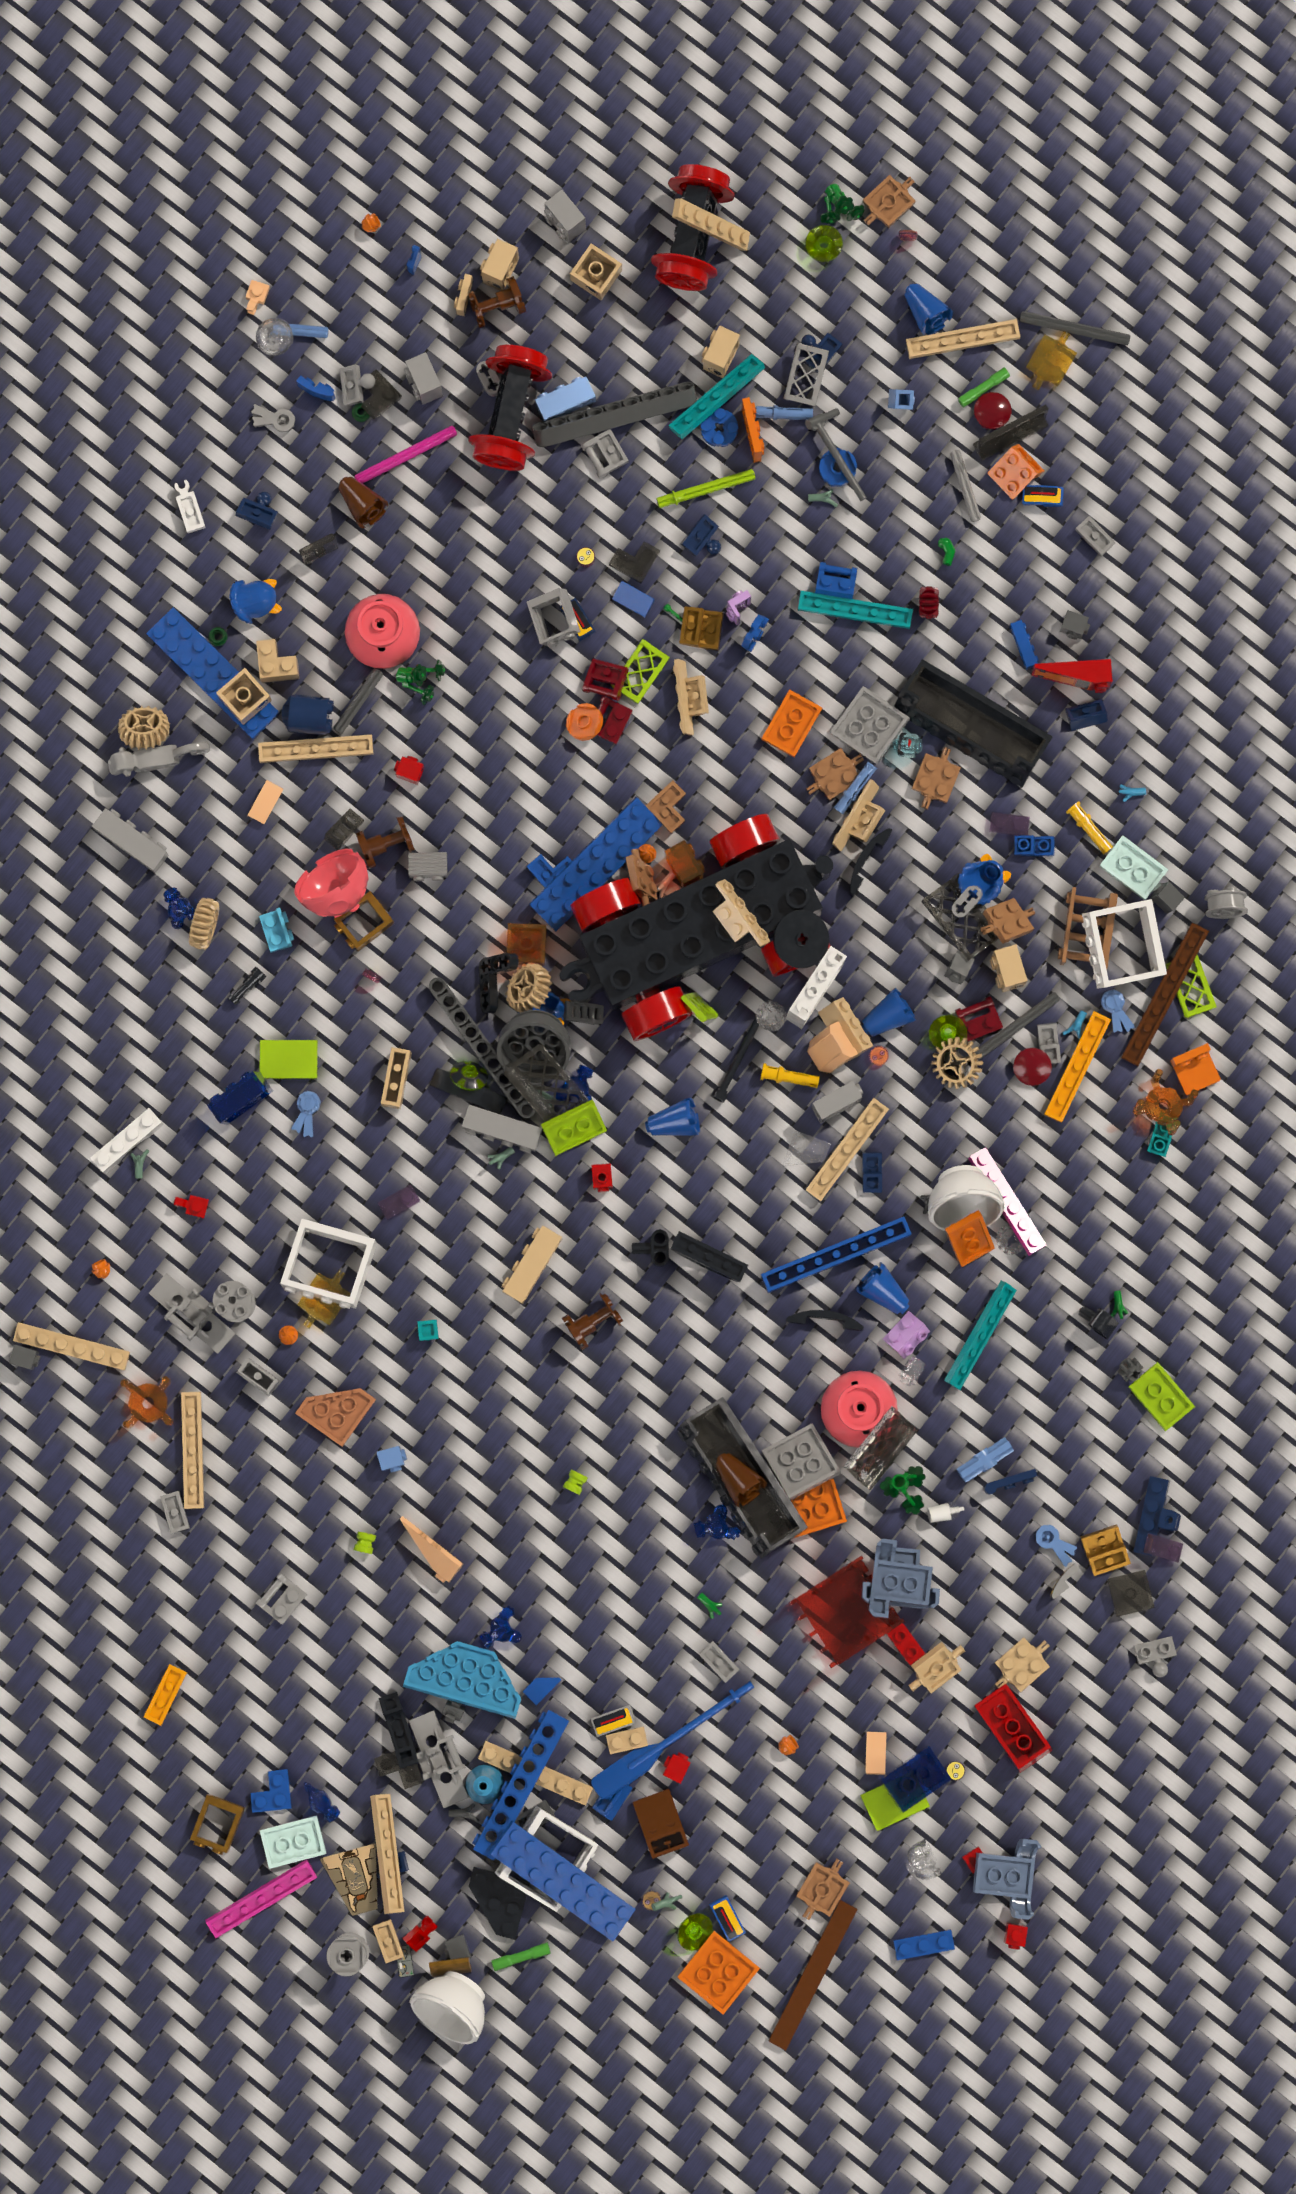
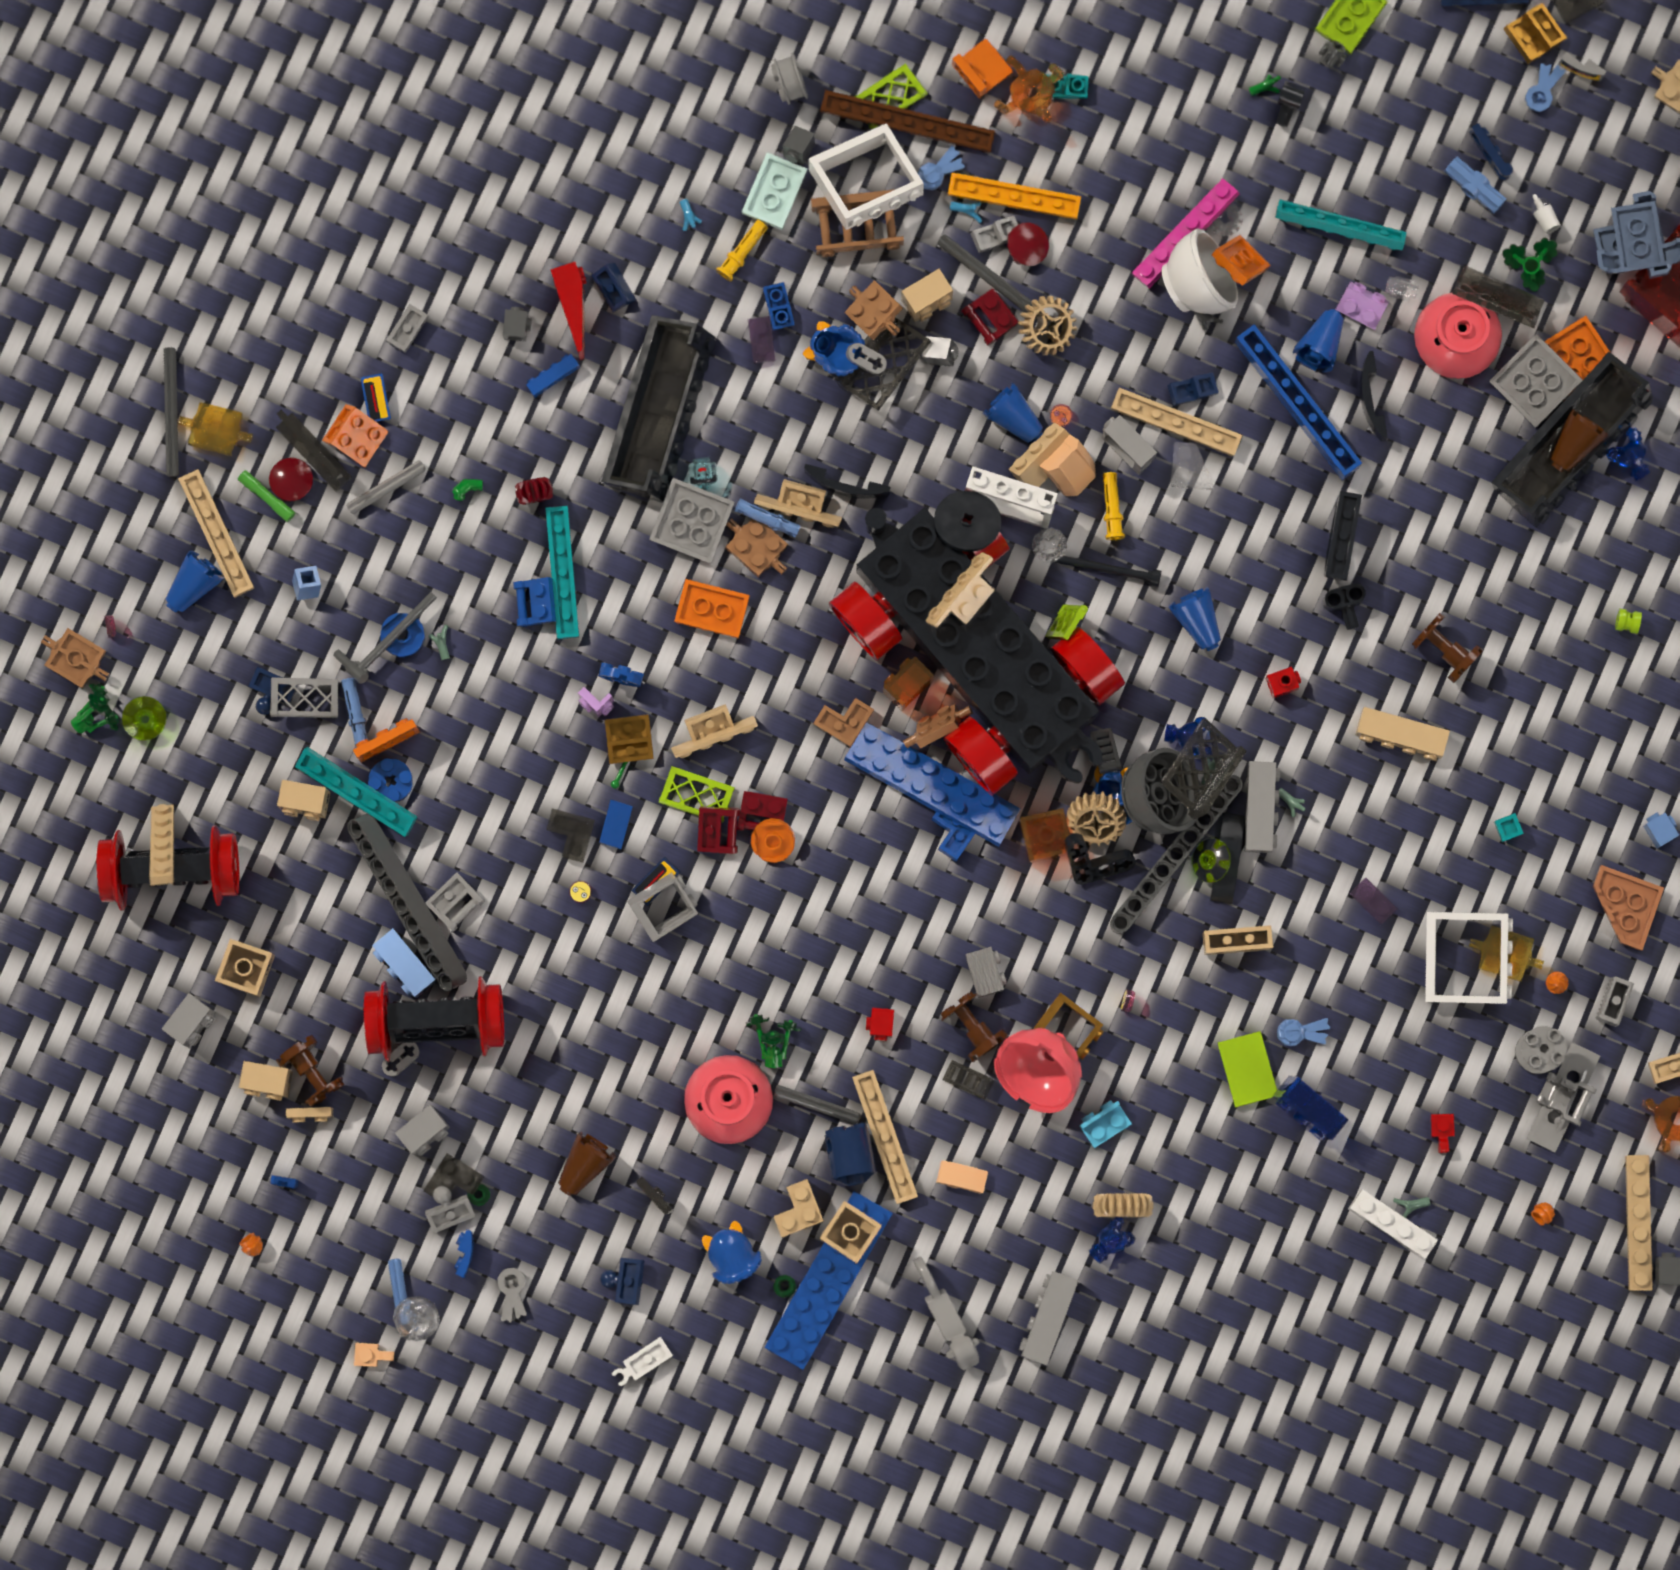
camera: 105 degrees left, 0 degrees up
tan gear [118,705,170,750] -> none
black piece [228,966,267,1005] -> none
dark pink axle [354,426,457,484] -> none
lime tile [541,1099,607,1156] -> none
orange plate [639,844,656,863] -> none
bar [655,872,676,899] -> none
lime axle [656,469,755,508] -> none
dark blue plate [681,514,721,556] -> none
medium nougat plate [911,747,961,810] -> none
clear neon green dish [929,1015,967,1052] -> none

